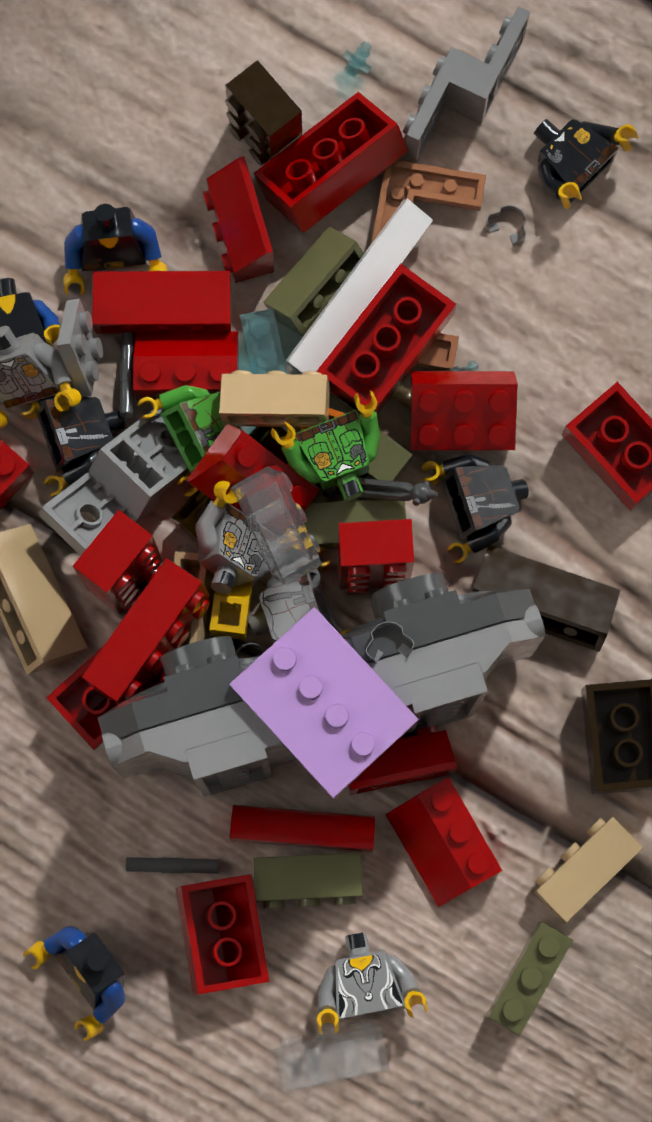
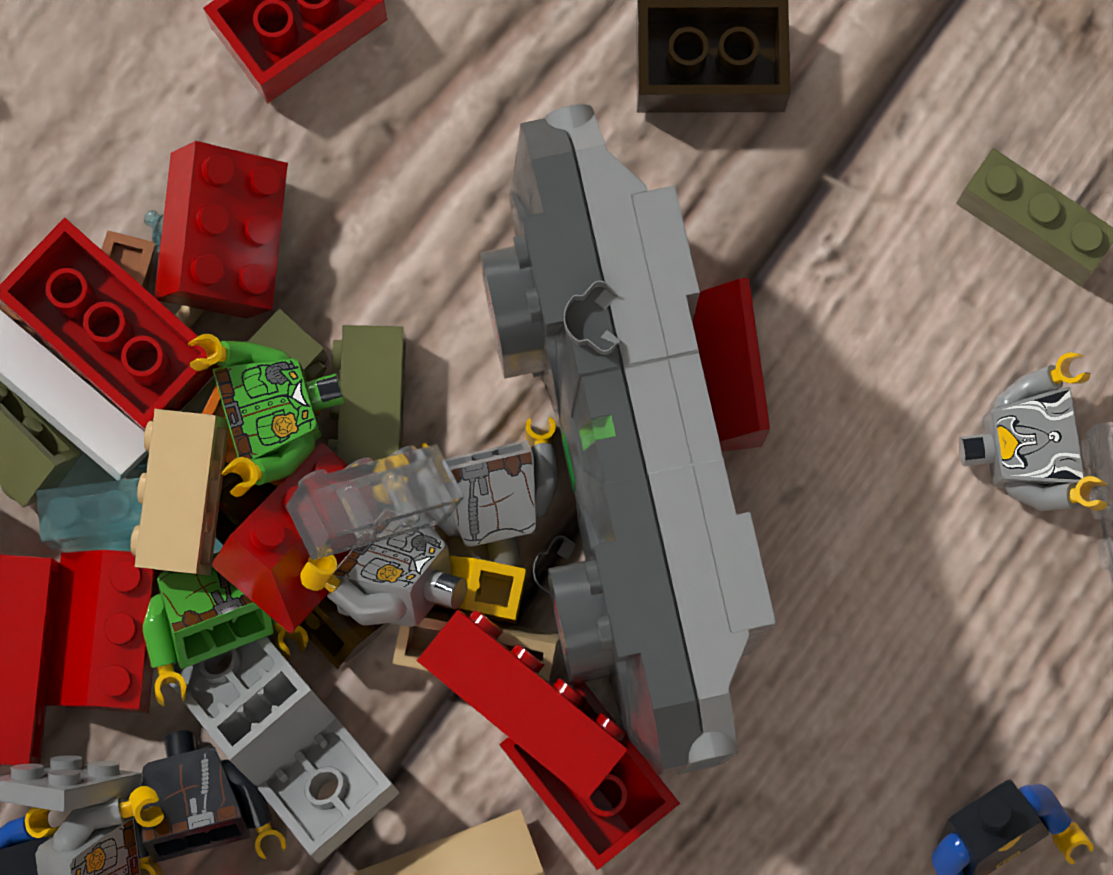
camera: 85 degrees left, 0 degrees up
red brick [73,510,162,614] -> none
dark grey piece [120,332,135,418] -> none
dark grey piece [126,857,219,874] -> none
red slope [176,874,269,995] -> none
lavender plate [229,607,419,799] -> none
red brick [229,805,375,853] -> none
olive brick [253,852,363,909] -> none
dark grey wheel [316,478,438,506] -> none
red brick [337,519,414,595] -> none
red slope [385,777,503,907] -> none
black torso [422,454,529,564] -> none
dark brown brick [472,546,621,652] -> none
tan brick [533,817,643,923] -> none

